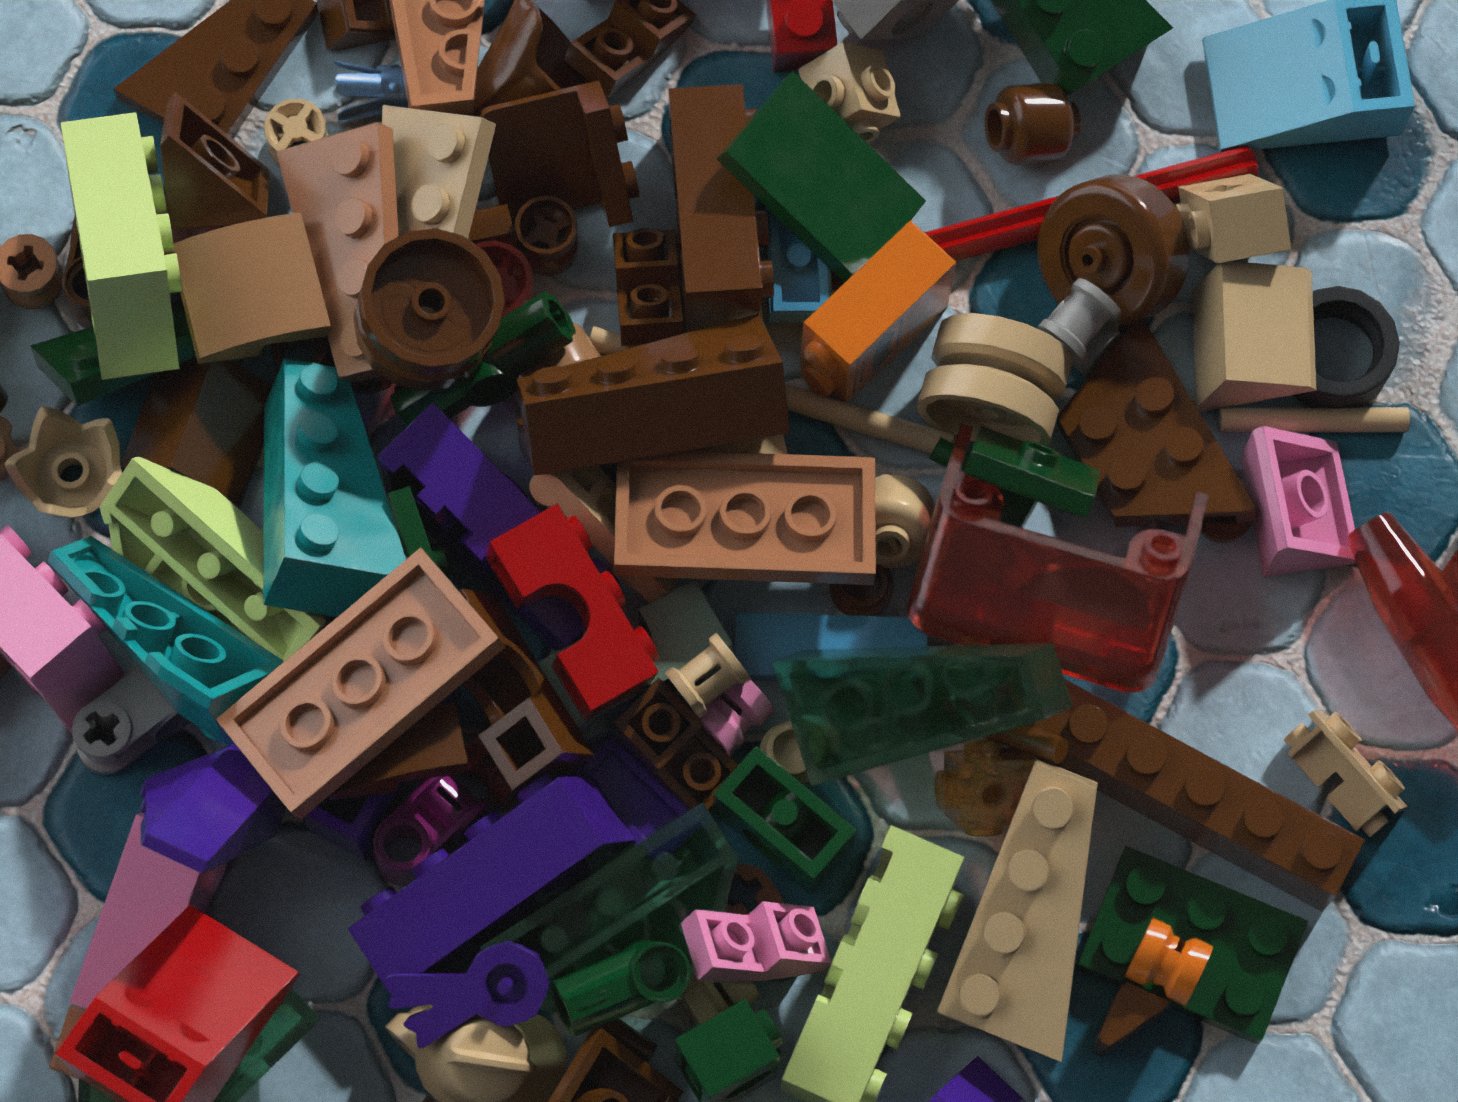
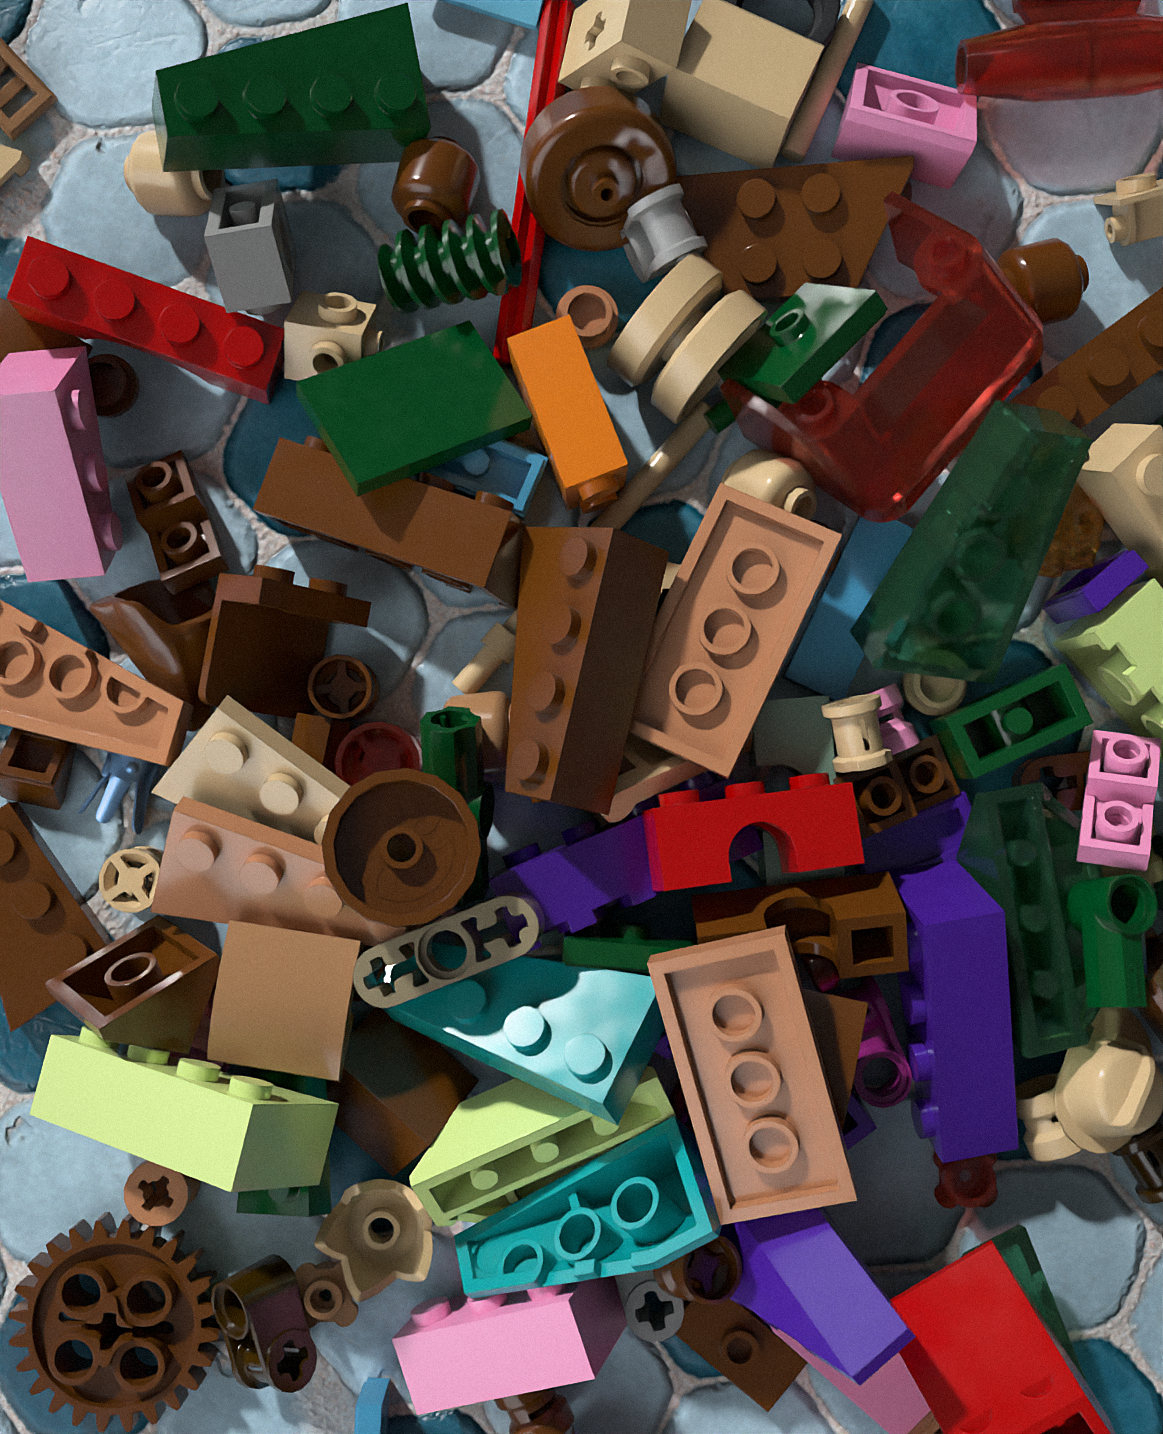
camera: 60 degrees left, 15 degrees up
dark purple piece [386,941,550,1048] -> none
reddish brown slope [613,228,684,346] -> none
none -> dark tan beam [353,891,545,1008]
none -> dark green piece [377,209,522,314]
none -> nougat plate [556,285,618,350]
none -> reddish brown wheel [653,1235,742,1306]
none -> reddish brown plate [675,1298,808,1412]
none -> clear red plate [932,1151,998,1209]
none -> reddish brown head [986,238,1089,331]
none -> dark purple tile [1042,549,1149,624]

